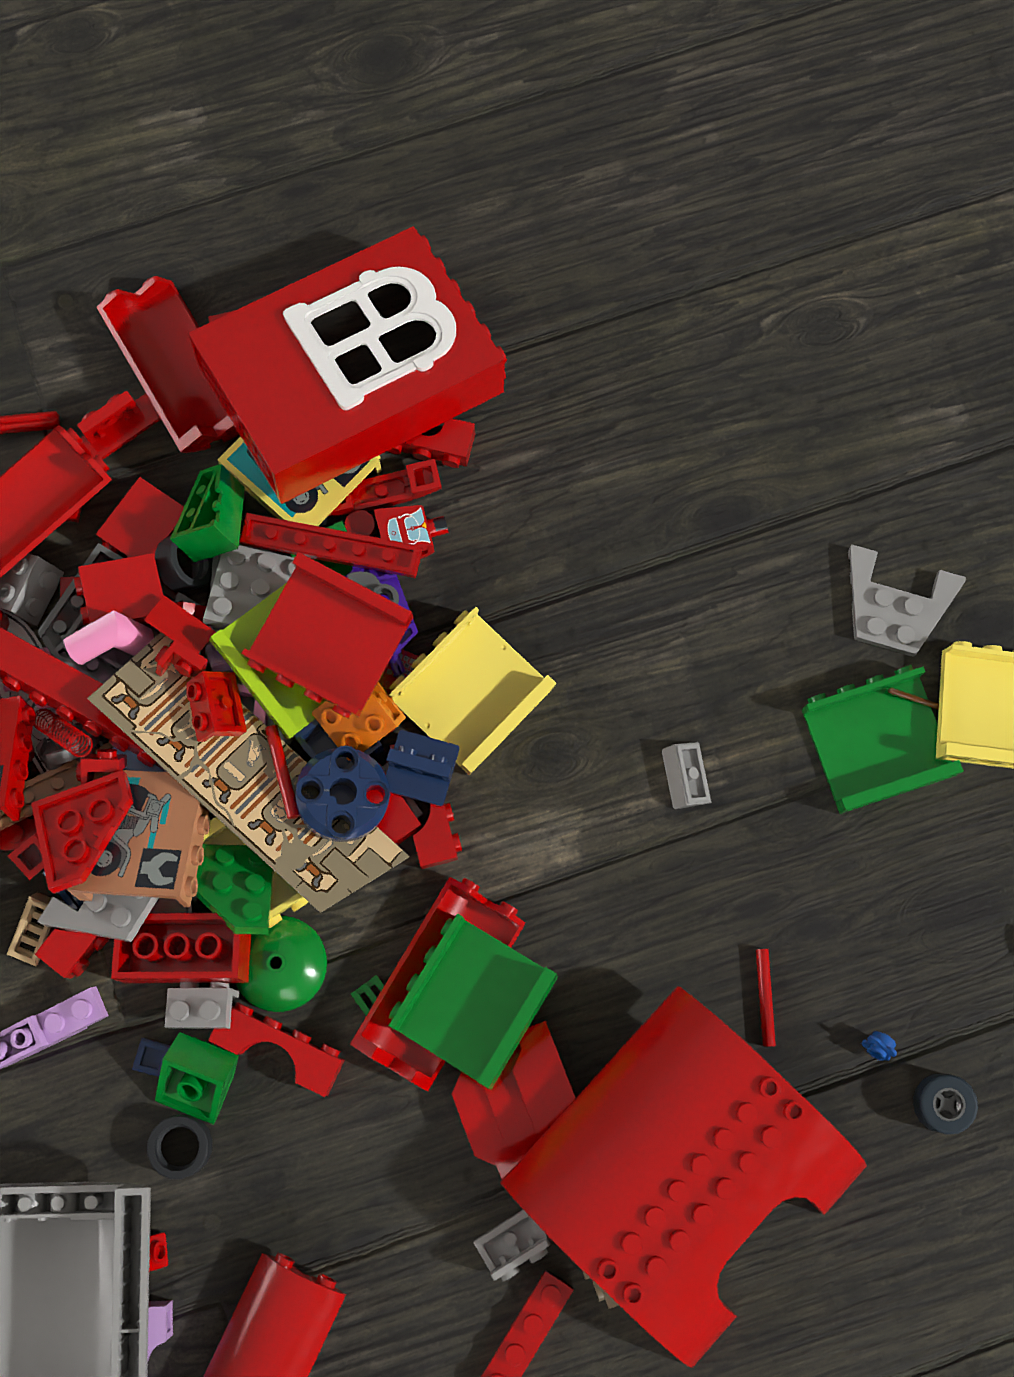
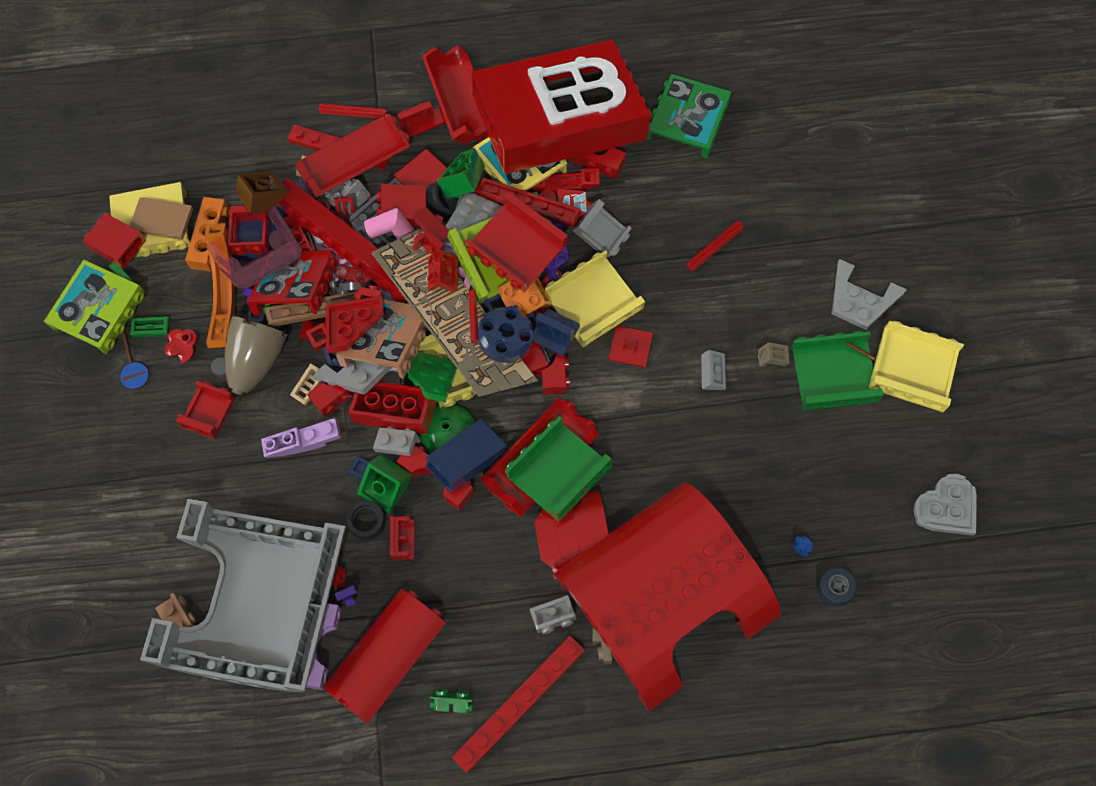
camera: 15 degrees right, 10 degrees down
red bar [756,949,776,1047] -> none
none -> red tile [334,195,355,229]
none -> dark purple tile [334,584,357,607]
none -> red hinge [390,516,415,560]
none -> dark blue brick [426,419,507,493]
none -> light grey panel [572,199,632,258]
none -> red piece [608,326,653,368]
none -> panel [647,74,731,158]
none -> red axle [686,221,744,271]
none -> dark tan bracket [758,342,789,367]

